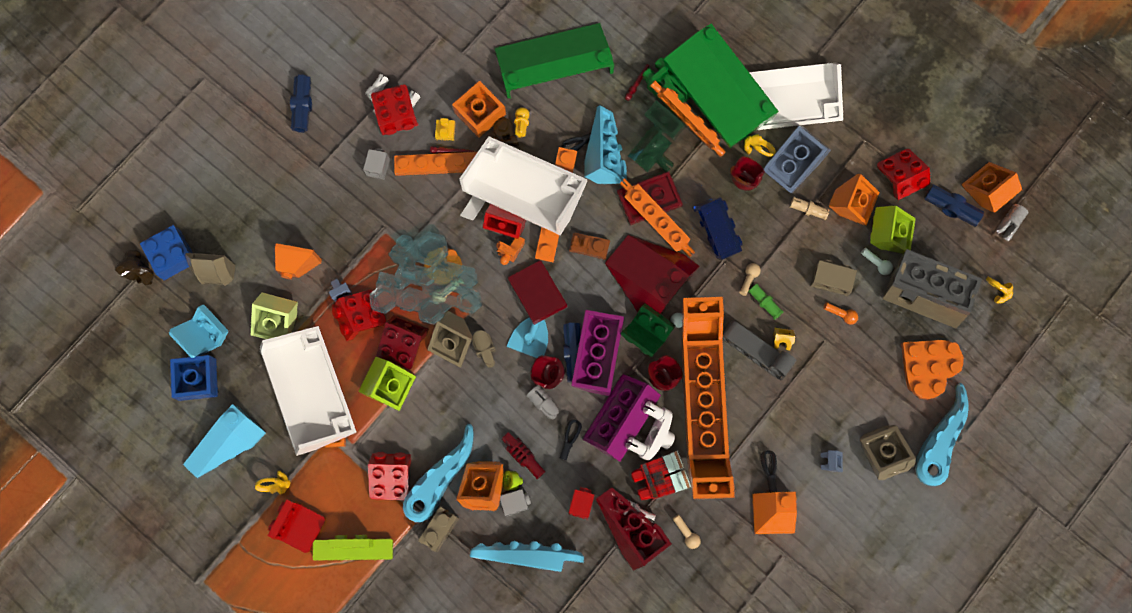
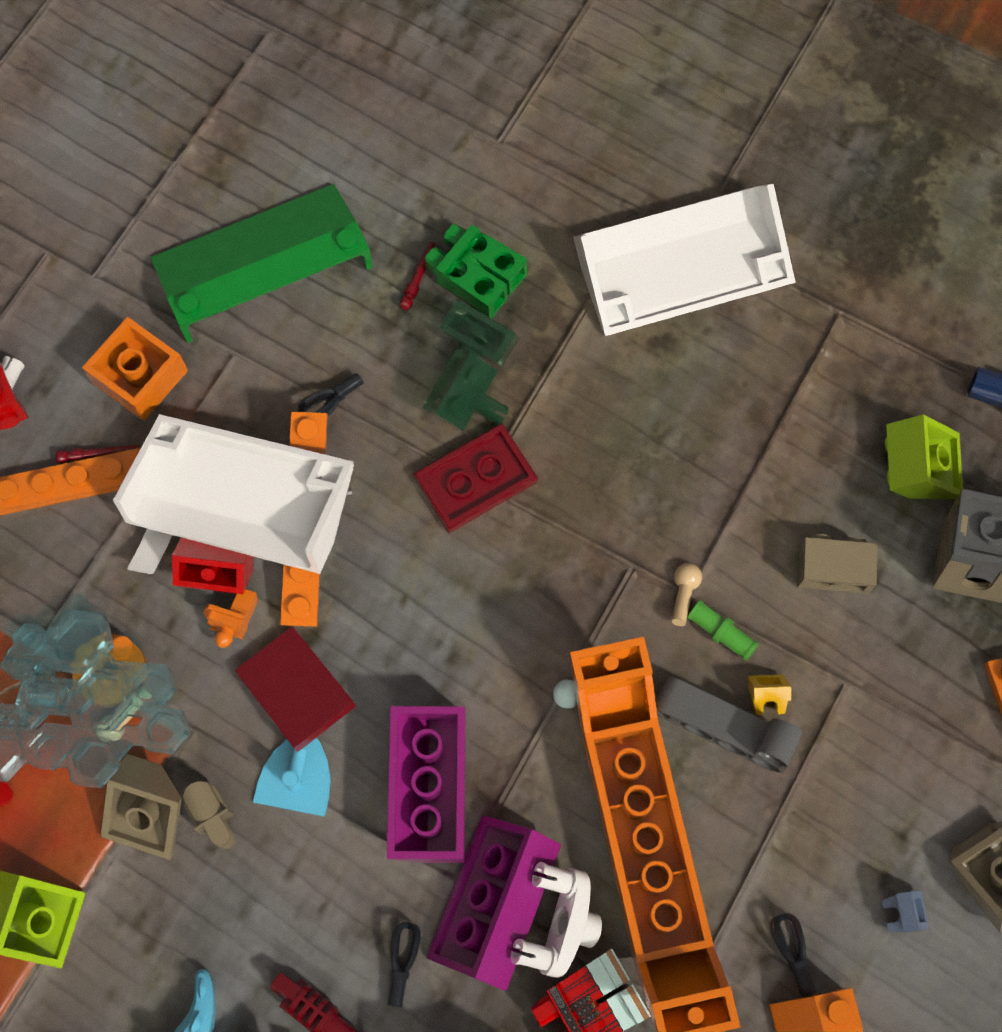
camera: 15 degrees left, 5 degrees down
dark red bracket [377,315,429,369] -> none
yellow tile [435,118,456,140] -> none
dark brown plate [493,117,519,147] -> none
yellow axle [514,107,530,138] -> none
light grey hinge [527,385,559,419] -> none
dark red helmet [530,355,565,389] -> none
dark blue piece [563,323,581,382] -> none
dark orange plate [569,233,610,260] -> none
medium azure wedge [584,105,627,184] -> none
dark red wedge [605,235,700,314] -> none
orange plate [619,178,695,258] -> none
dark green bracket [621,303,676,357] -> none
dark red helmet [648,355,683,391] -> none
orange plate [650,80,726,157] -> none
green slope [663,24,779,148] -> none
clear blue wedge [692,198,743,260] -> none
dark red helmet [730,156,765,191] -> none
yellow piece [744,134,776,157] -> none
sand blue slope [764,126,831,194] -> none
tan pin [789,196,830,220] -> none
orange bar [823,302,858,325] -> none
orange slope [829,174,880,226] -> none
light aqua bar [861,248,893,275] -> none
red bracket [877,149,931,200] -> none

